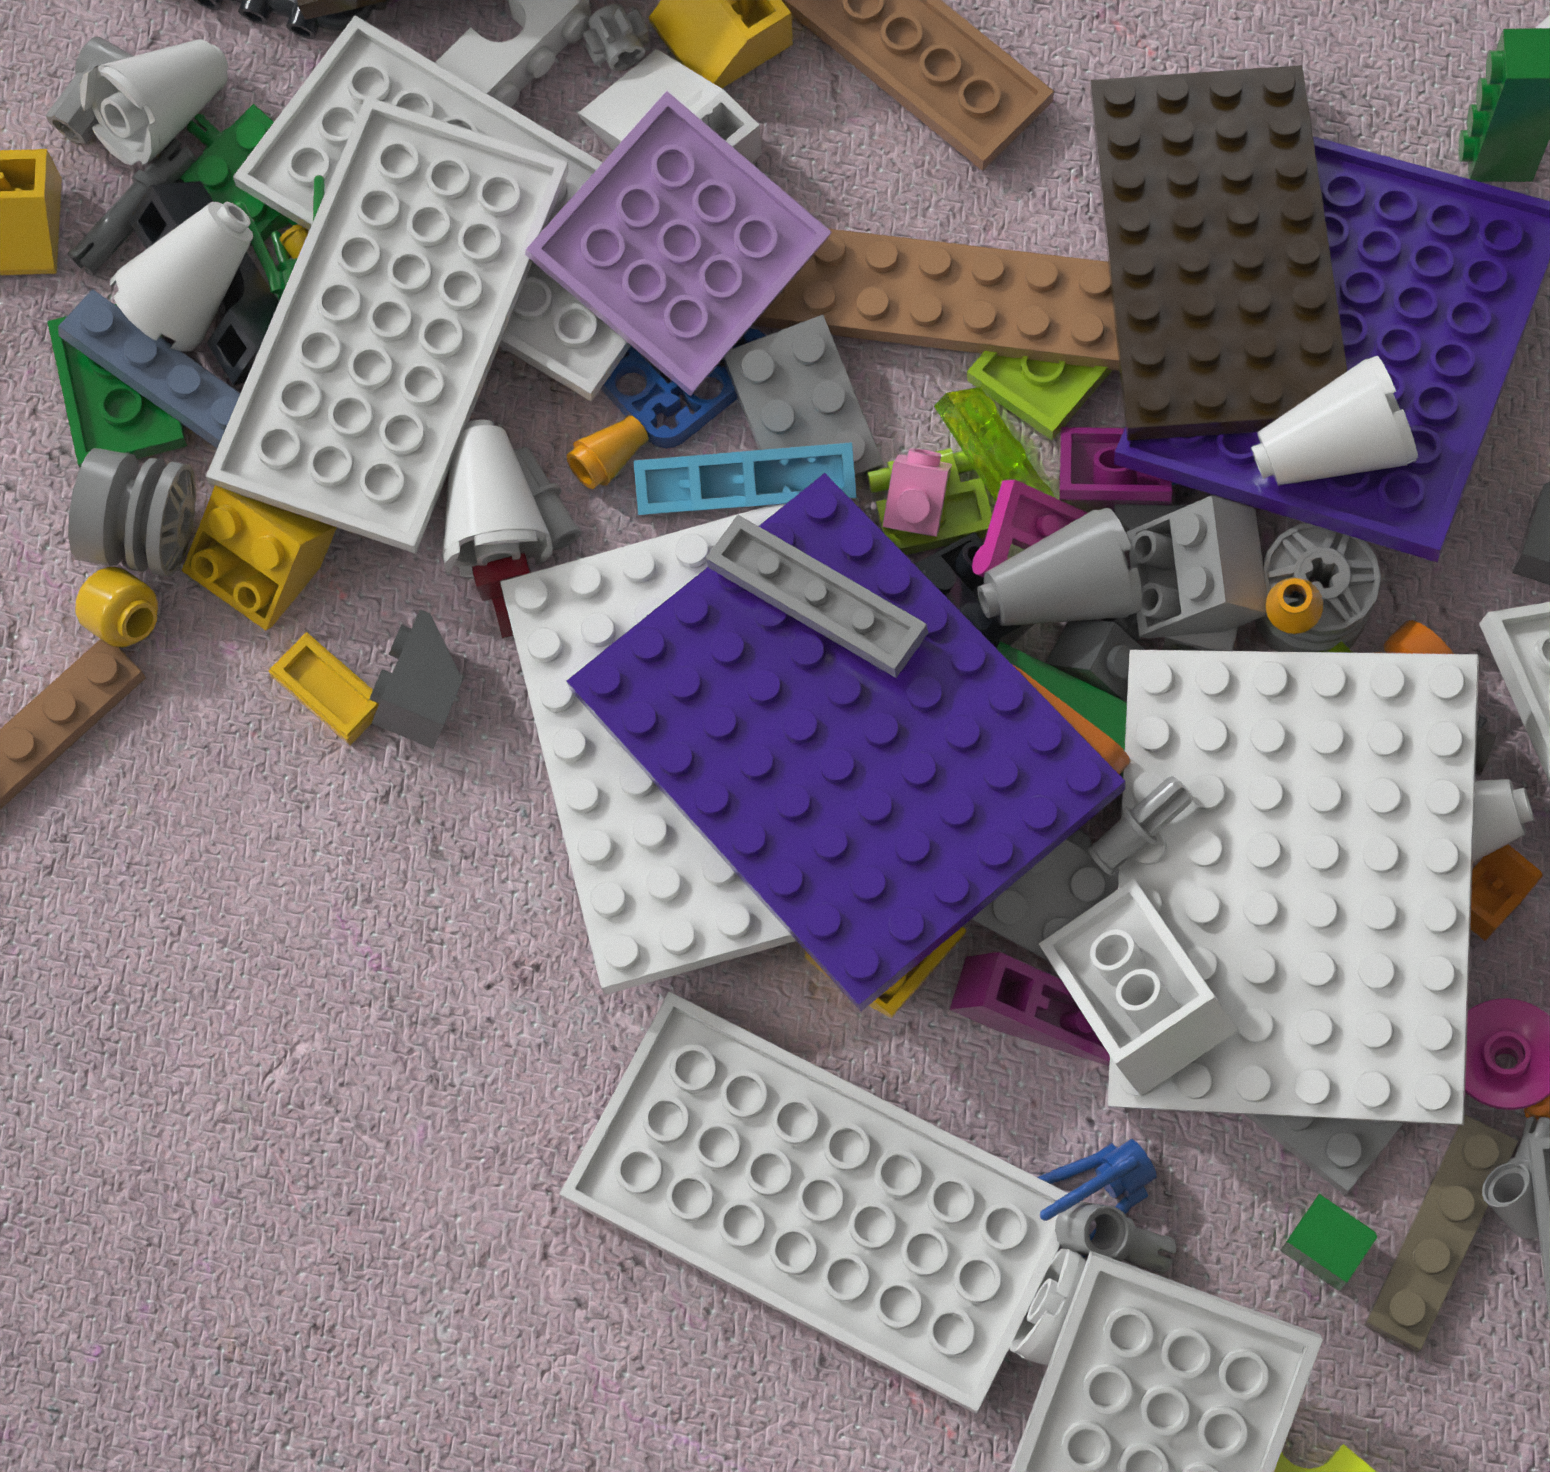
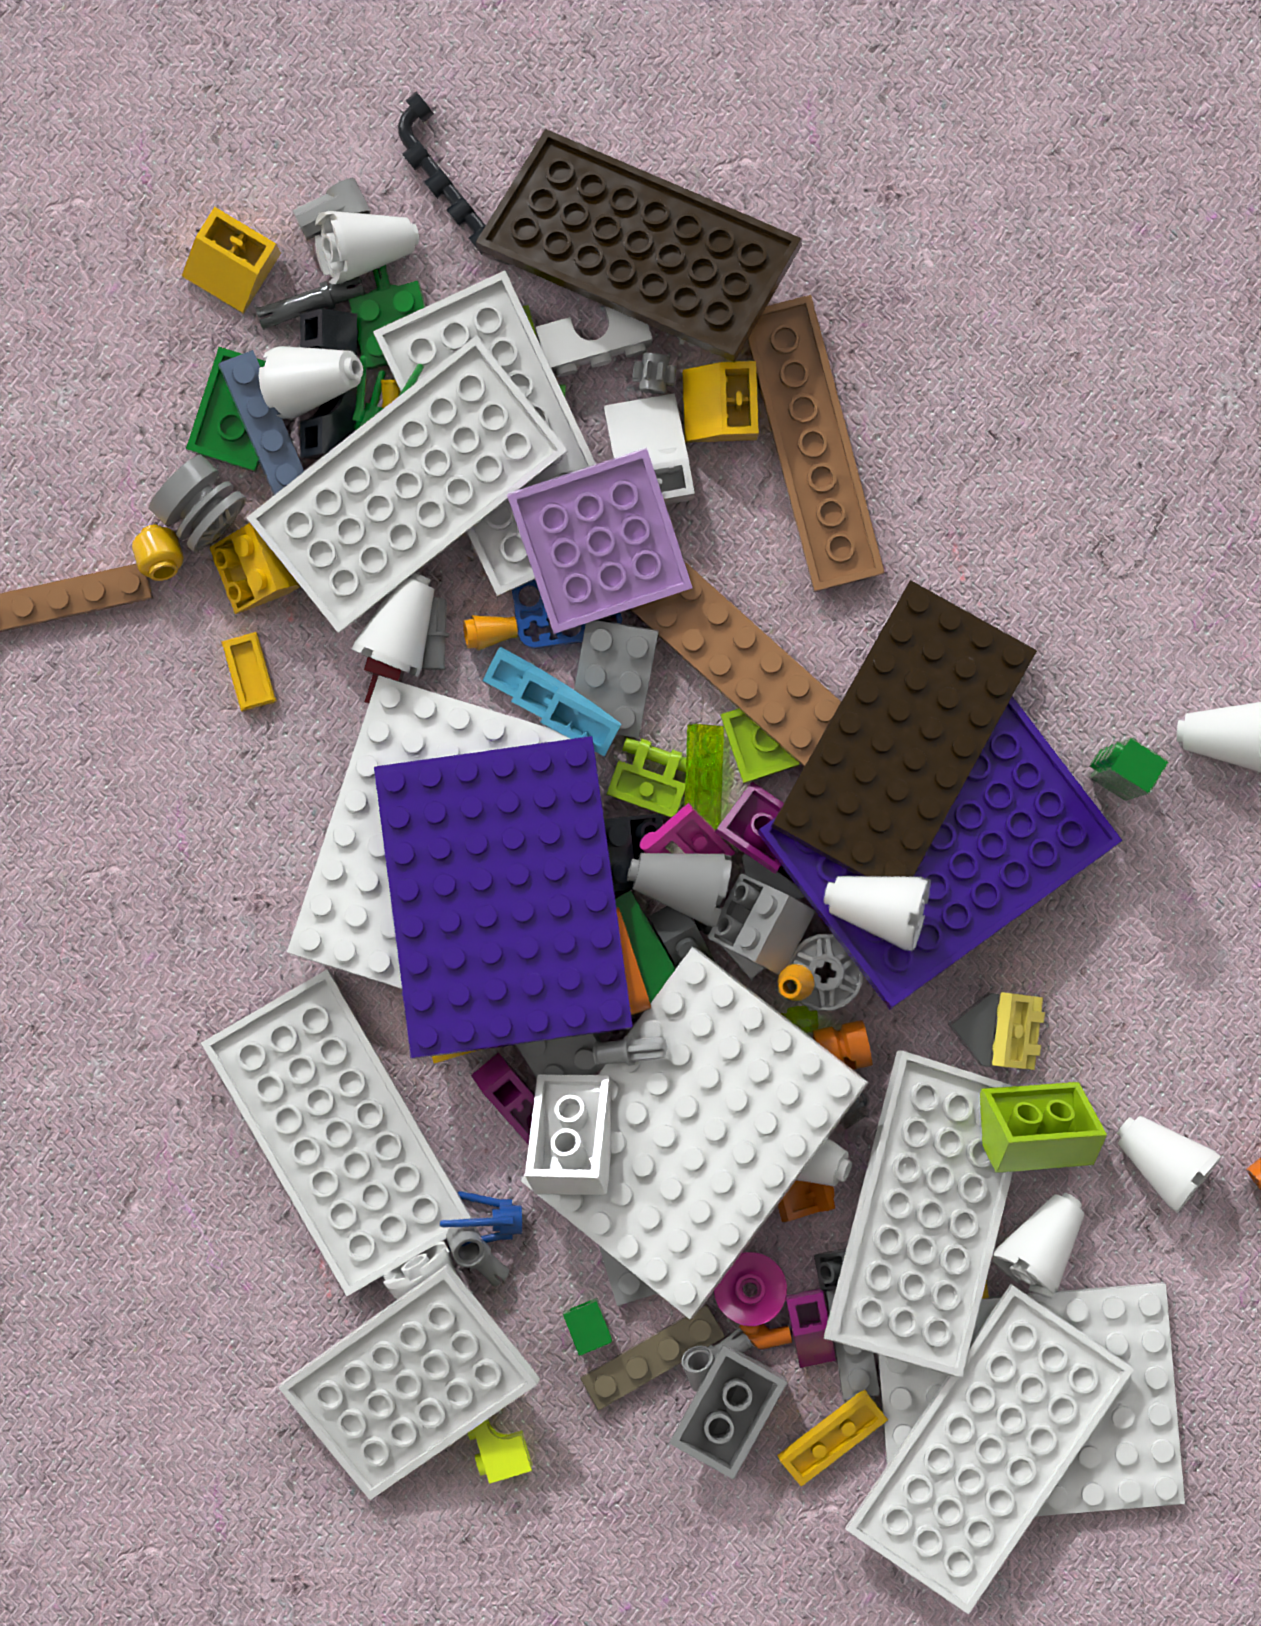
camera: 25 degrees right, 15 degrees up
dark grey slope [369,609,463,749] -> none
light grey plate [706,515,928,678] -> none
bright pink bracket [882,448,952,537] -> none

